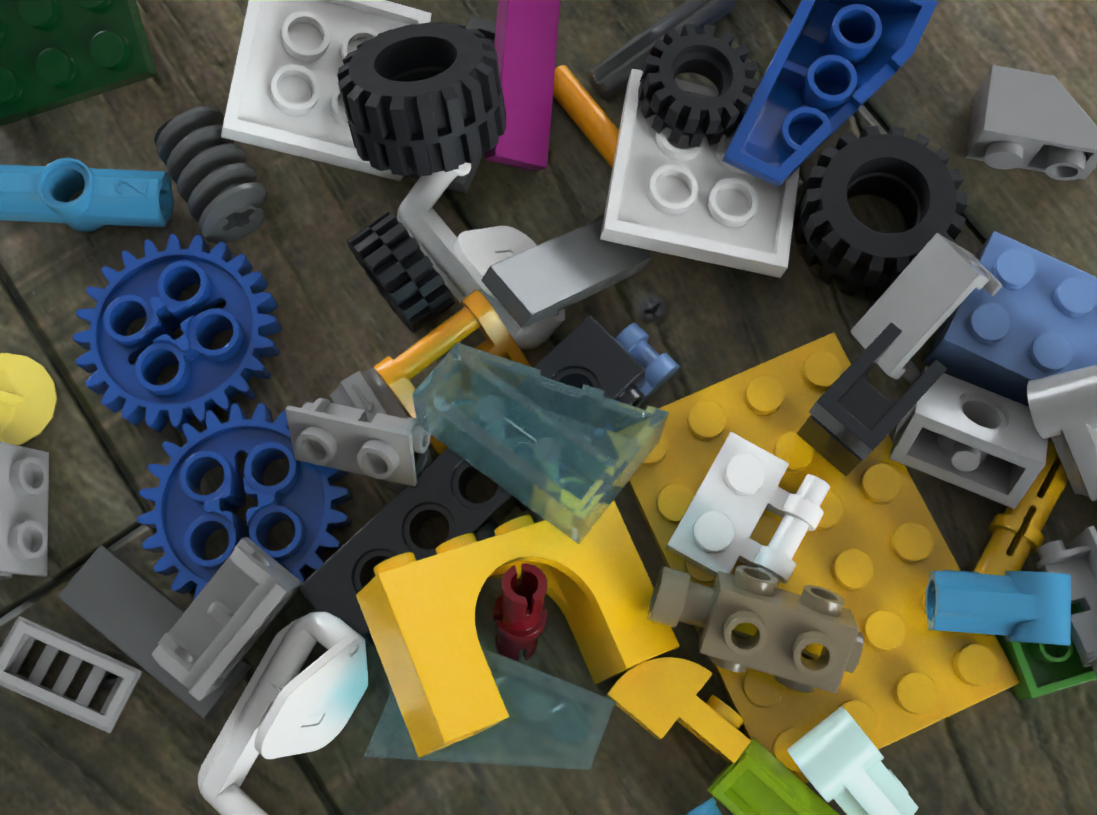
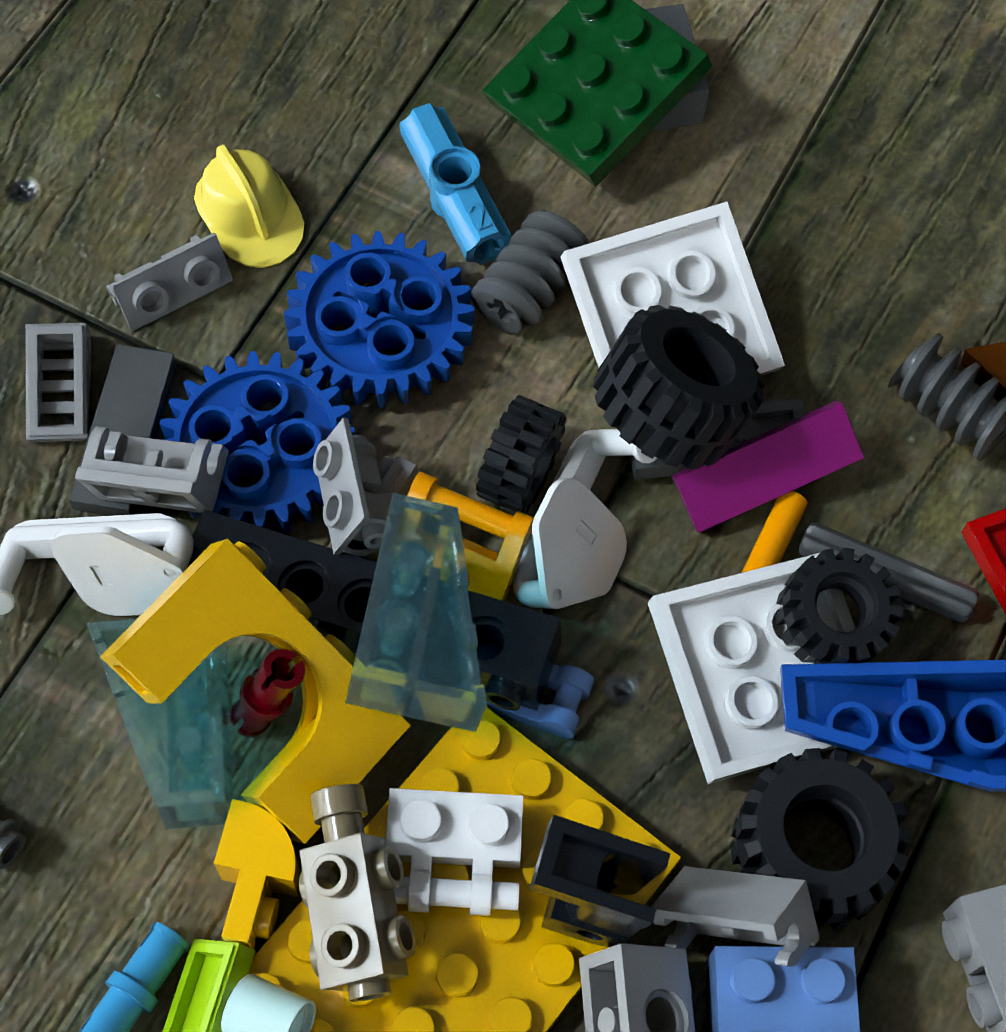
camera: 55 degrees right, 10 degrees down
dark grey tile [481,217,652,329] -> none

